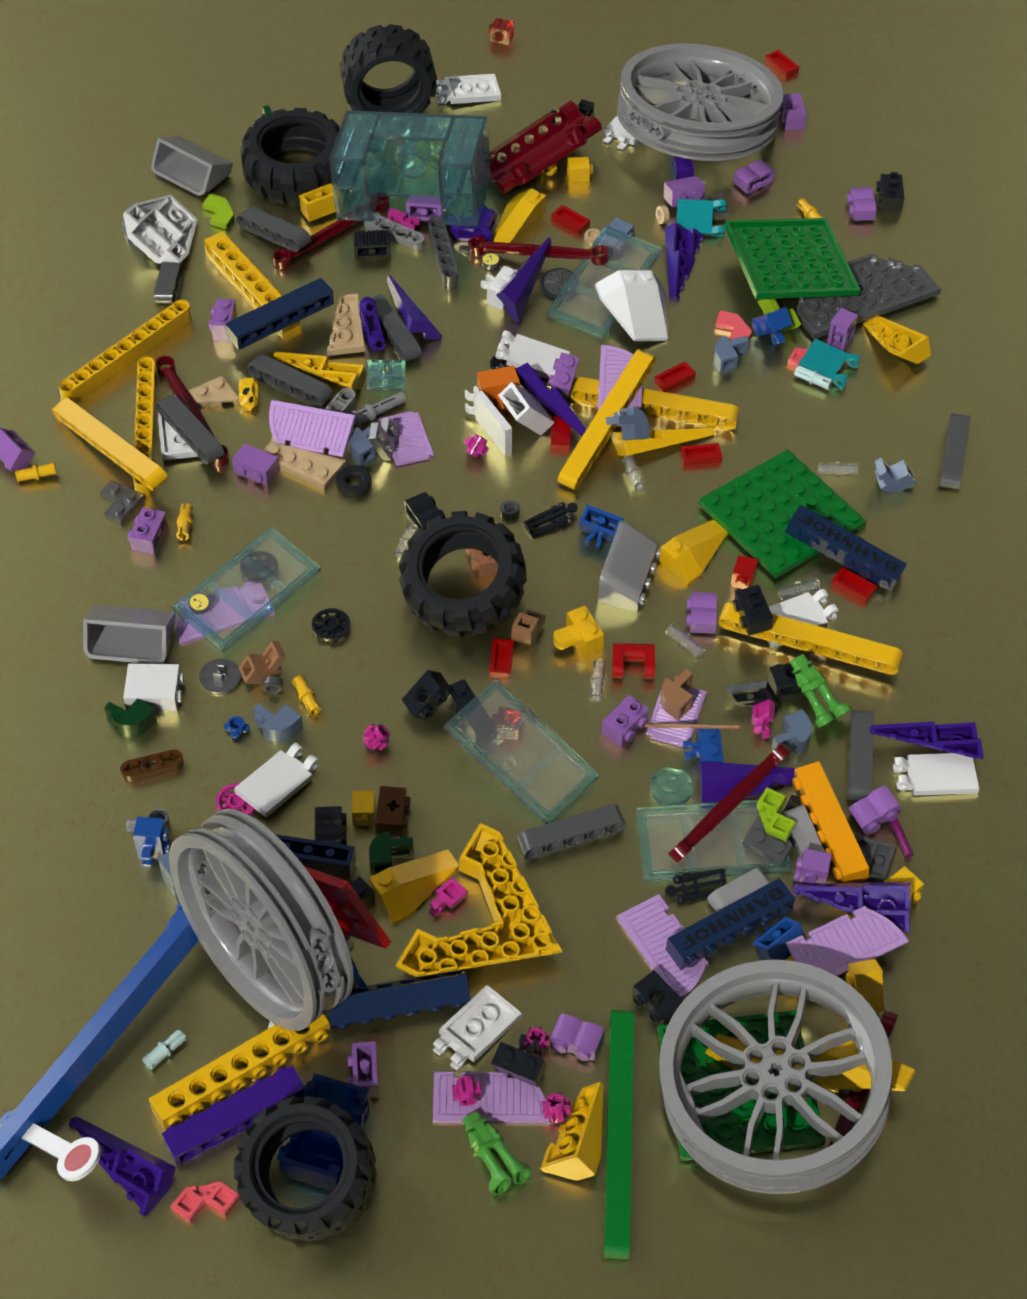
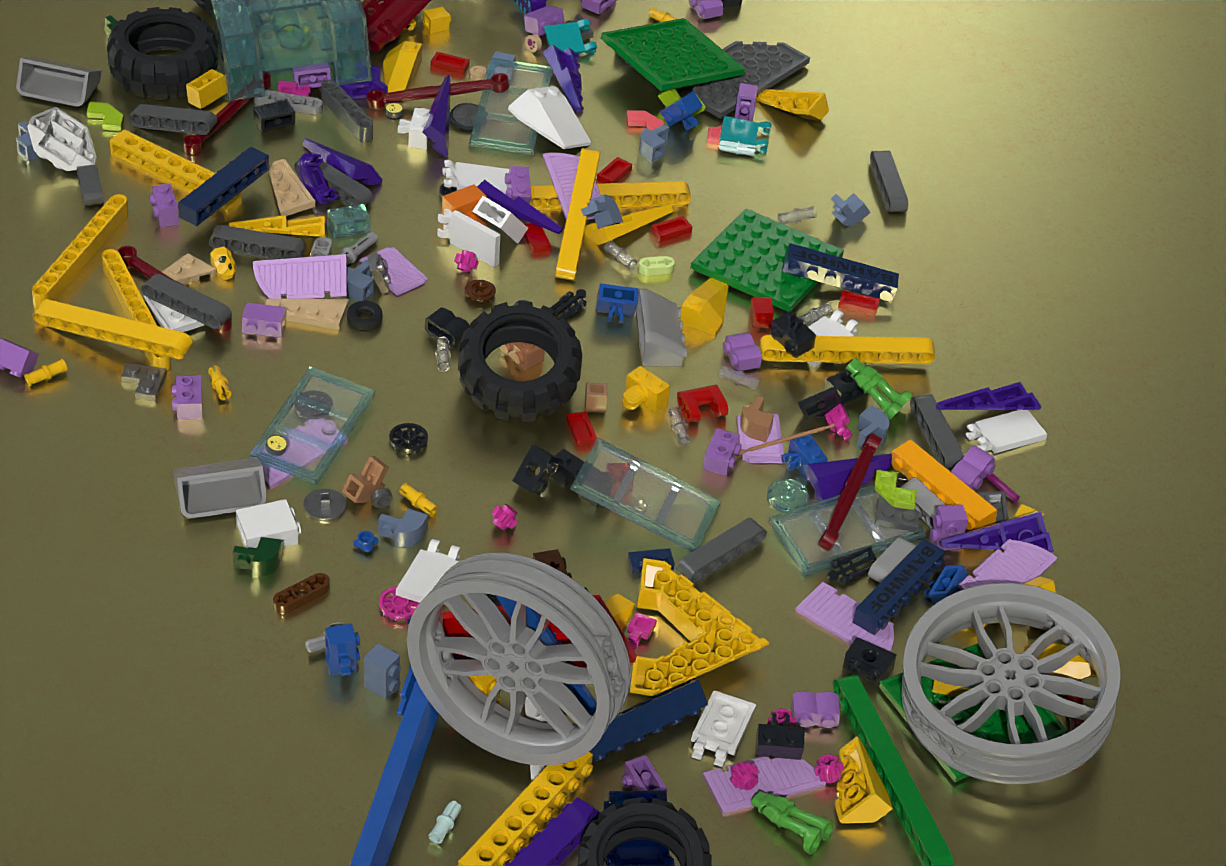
camera: 25 degrees left, 10 degrees down
none -> reddish brown gear [465,280,496,303]
none -> dark blue plate [628,548,675,574]
none -> yellowish green beam [638,256,674,276]

